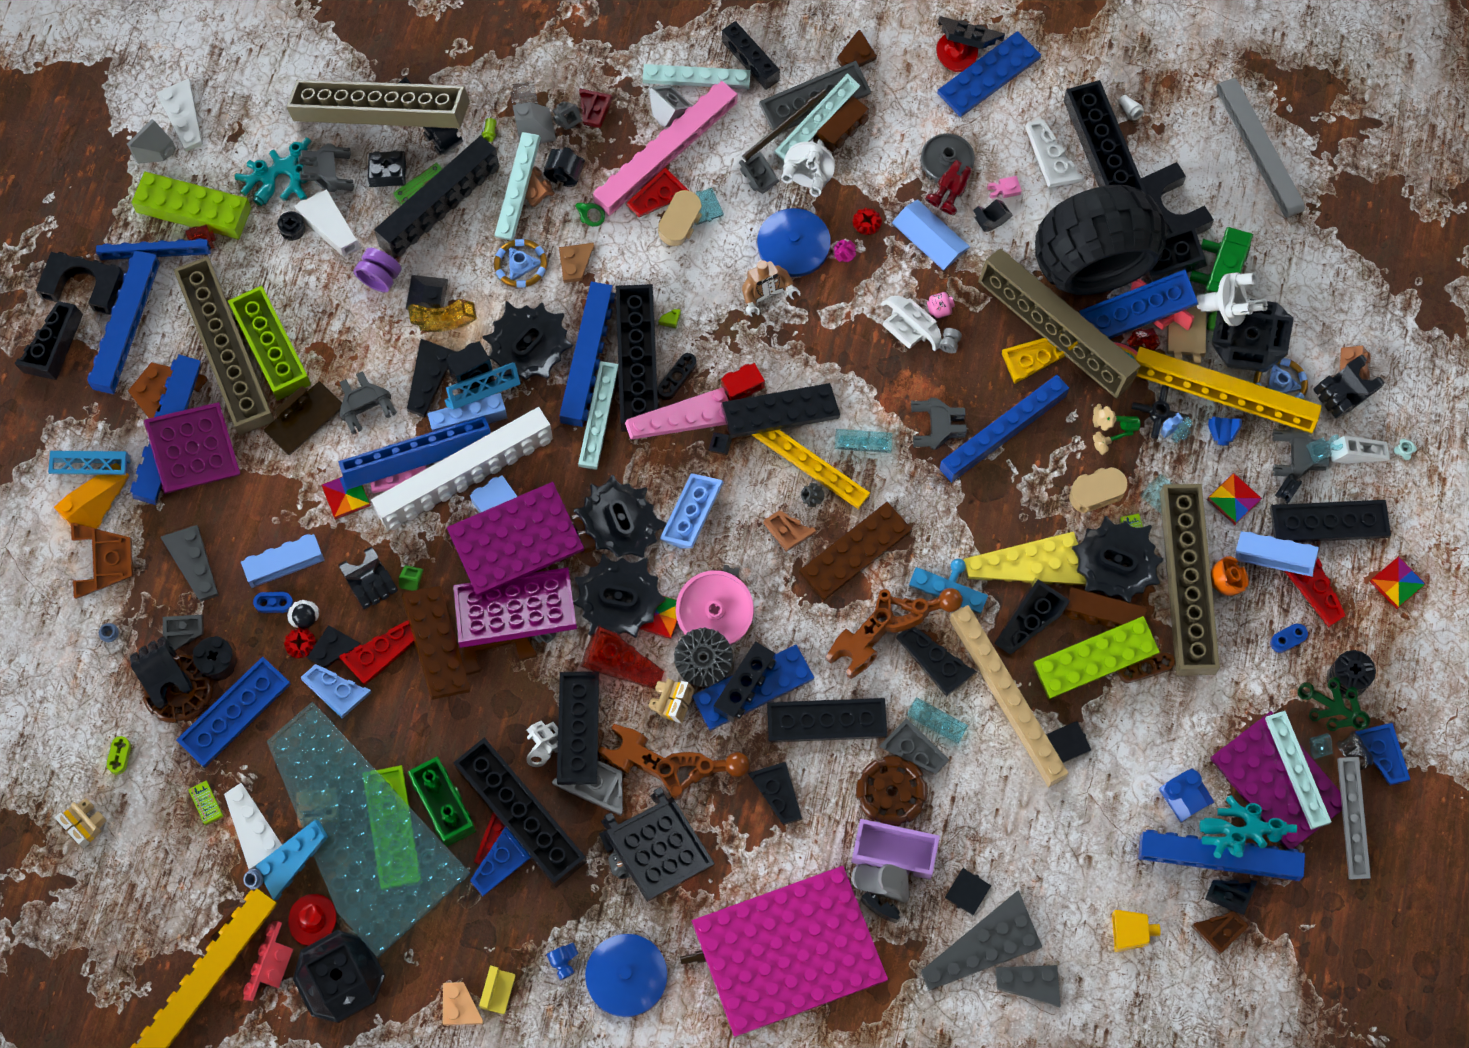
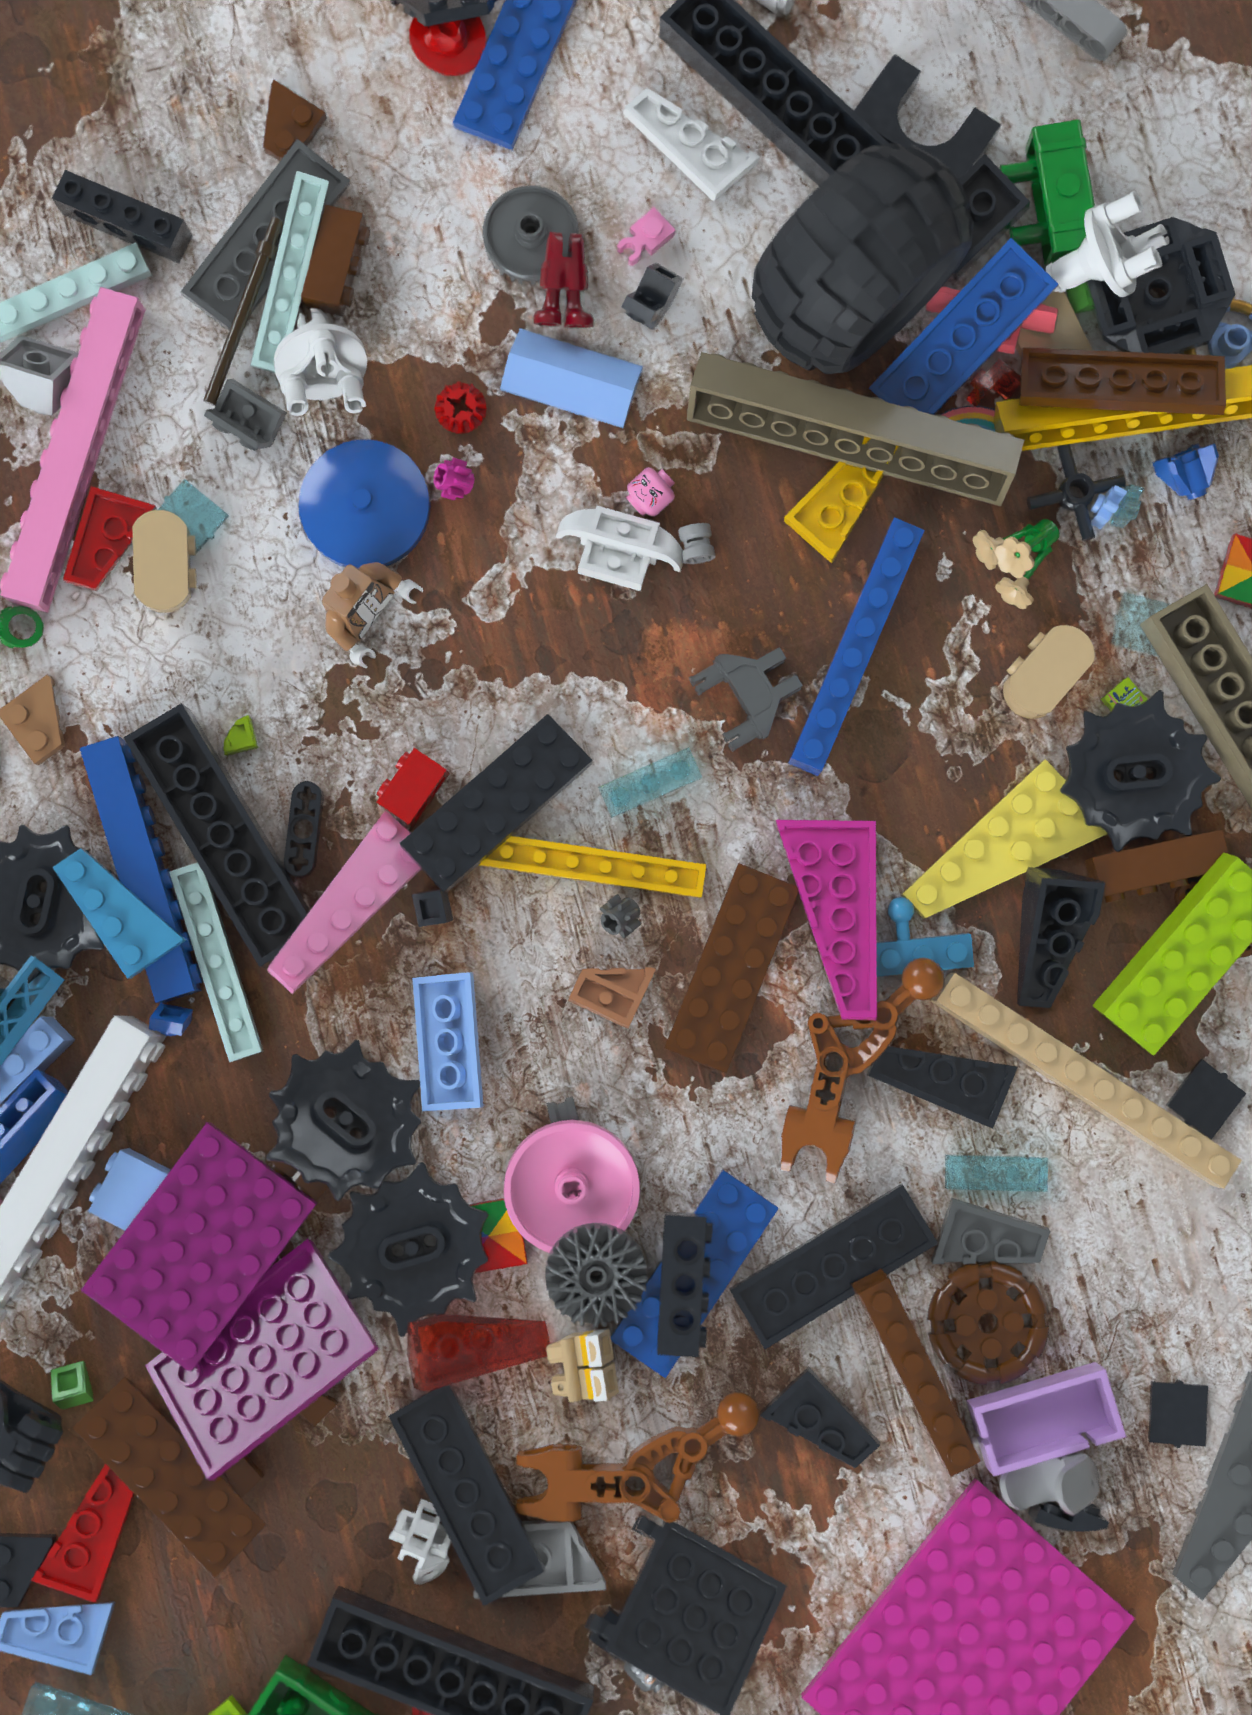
camera: 30 degrees left, 15 degrees up
none -> dark azure wing [53,848,186,979]
none -> blue plate [149,1003,193,1036]
none -> dark pink wing [776,820,877,1020]
none -> reddish brown arch [851,1269,981,1477]
none -> reddish brown plate [1019,347,1226,415]

